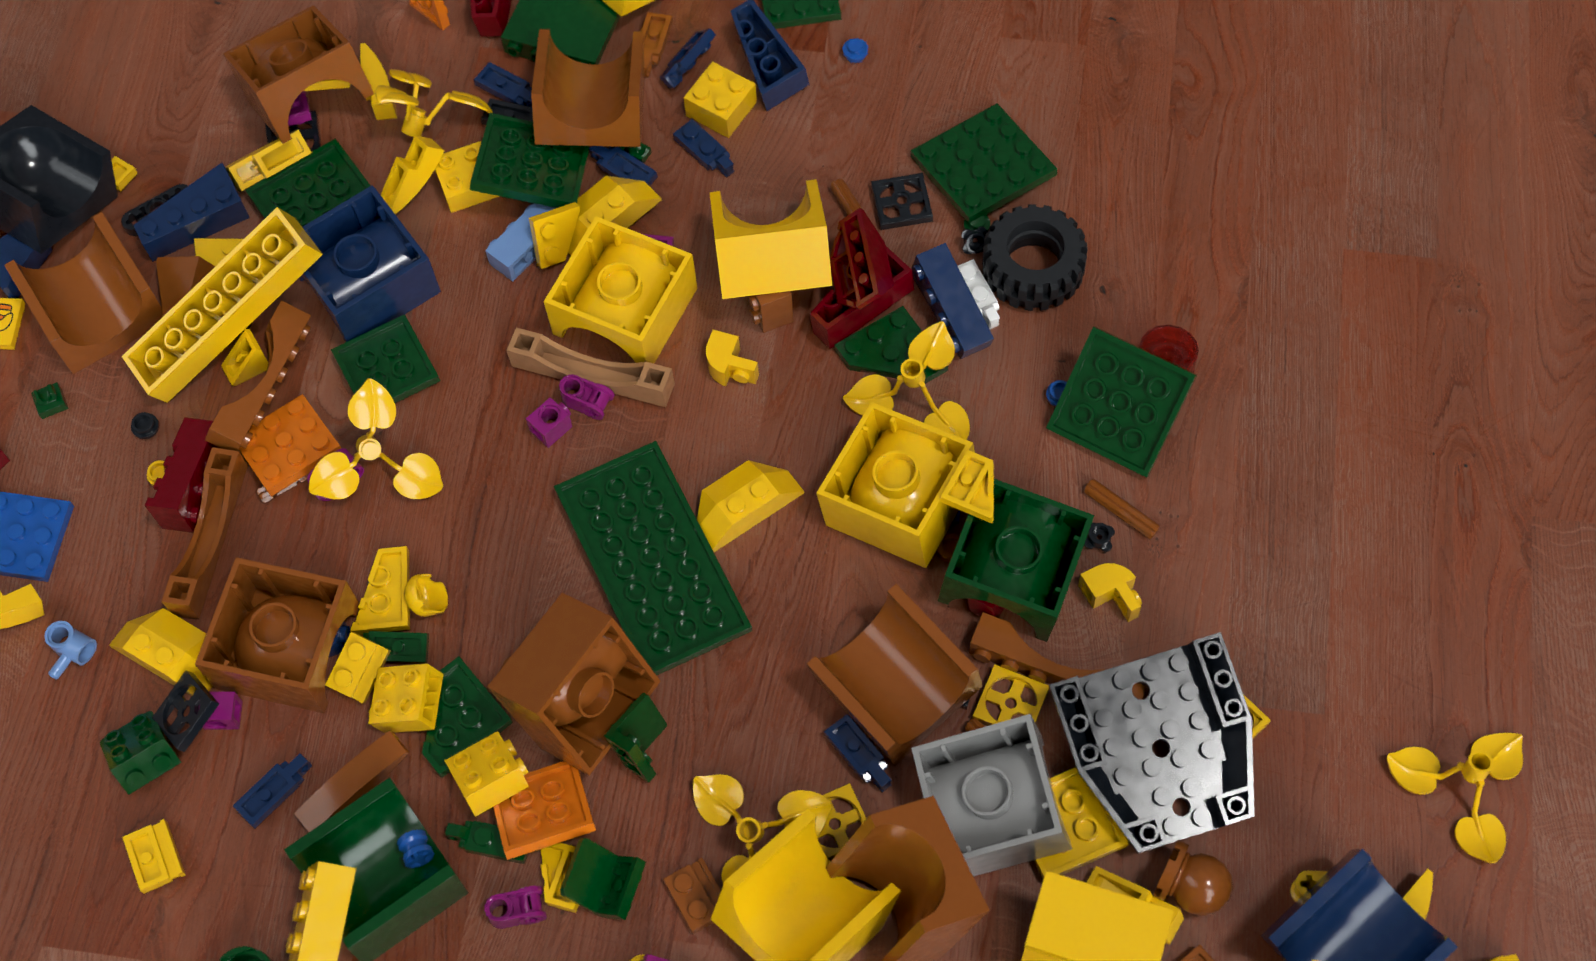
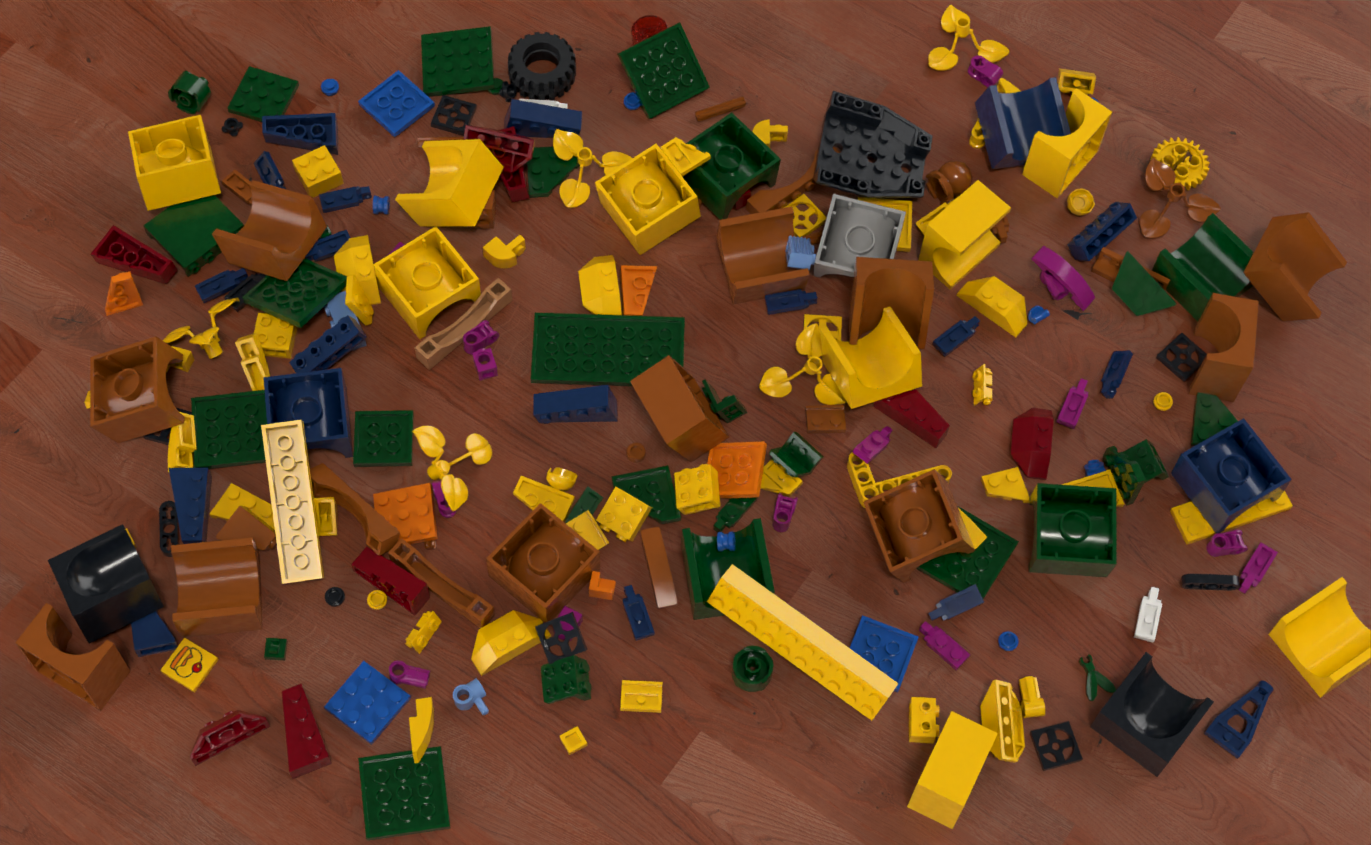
camera: 70 degrees left, 0 degrees up
none -> dark blue brick [289,315,367,373]
none -> blue plate [358,70,435,137]
none -> blue wheel [373,196,390,215]
none -> magenta piece [389,660,430,689]
none -> yellow hinge [405,611,442,654]
none -> dark blue wedge [533,385,618,424]
none -> yellow plate [559,726,587,755]
none -> orange panel [589,571,616,600]
none -> orange wing [620,265,657,316]
none -> medium blue brick [785,235,816,270]
none -> magenta piece [968,55,1003,87]

